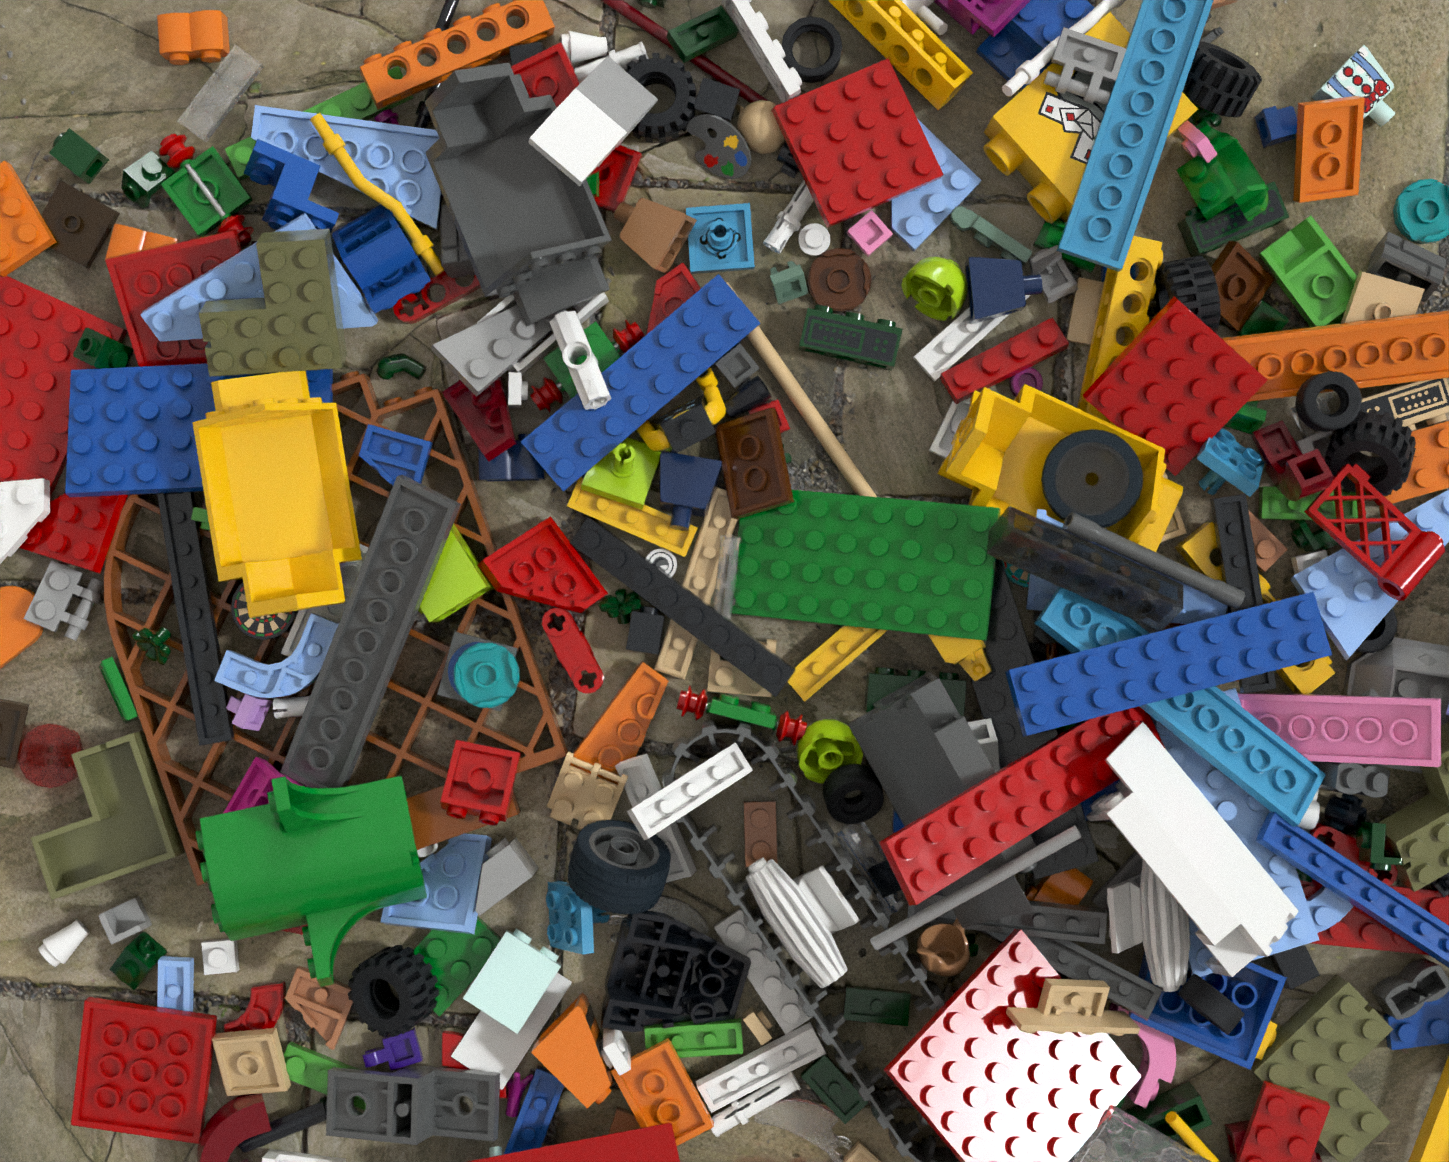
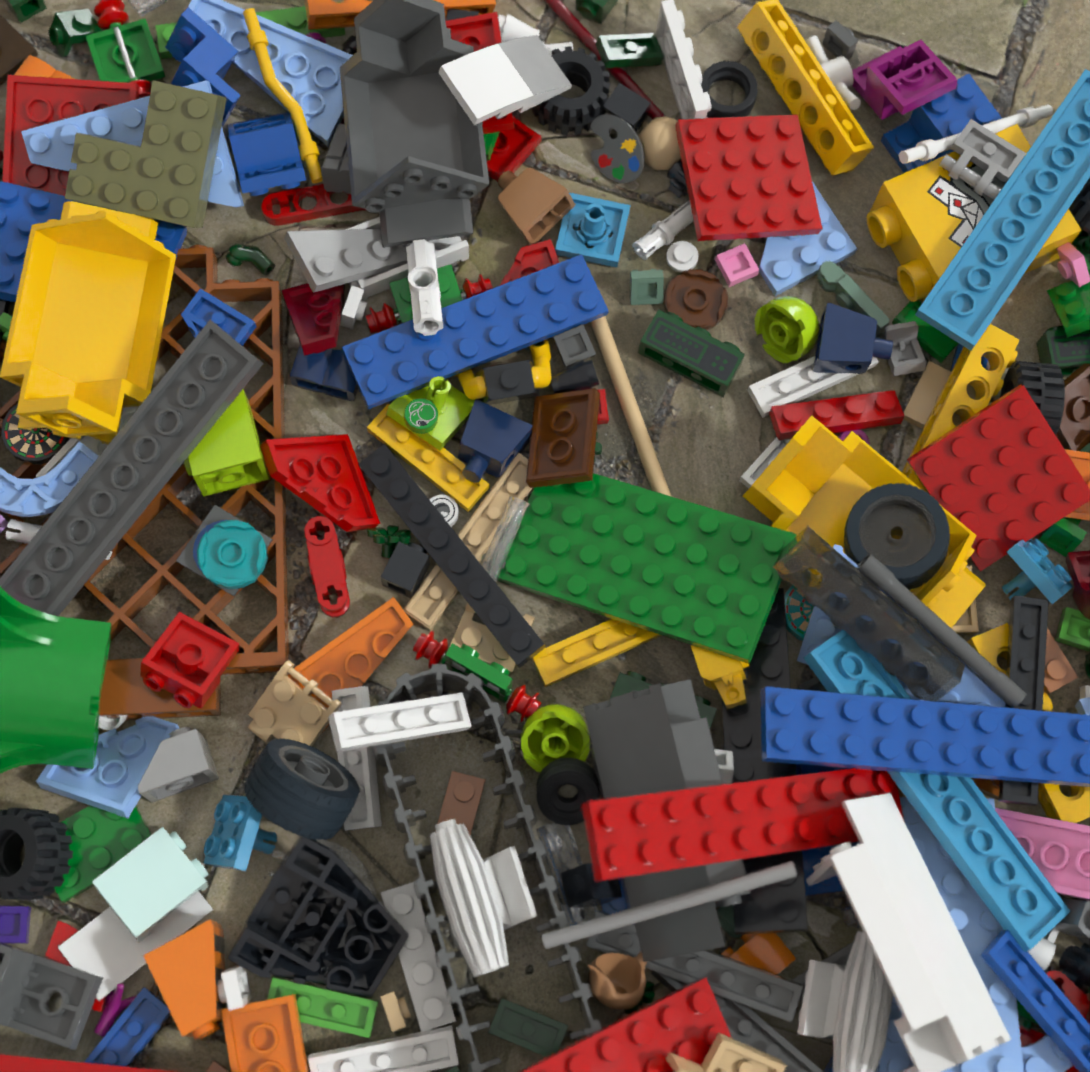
camera: 10 degrees right, 15 degrees down
none -> green tile [404,399,438,434]

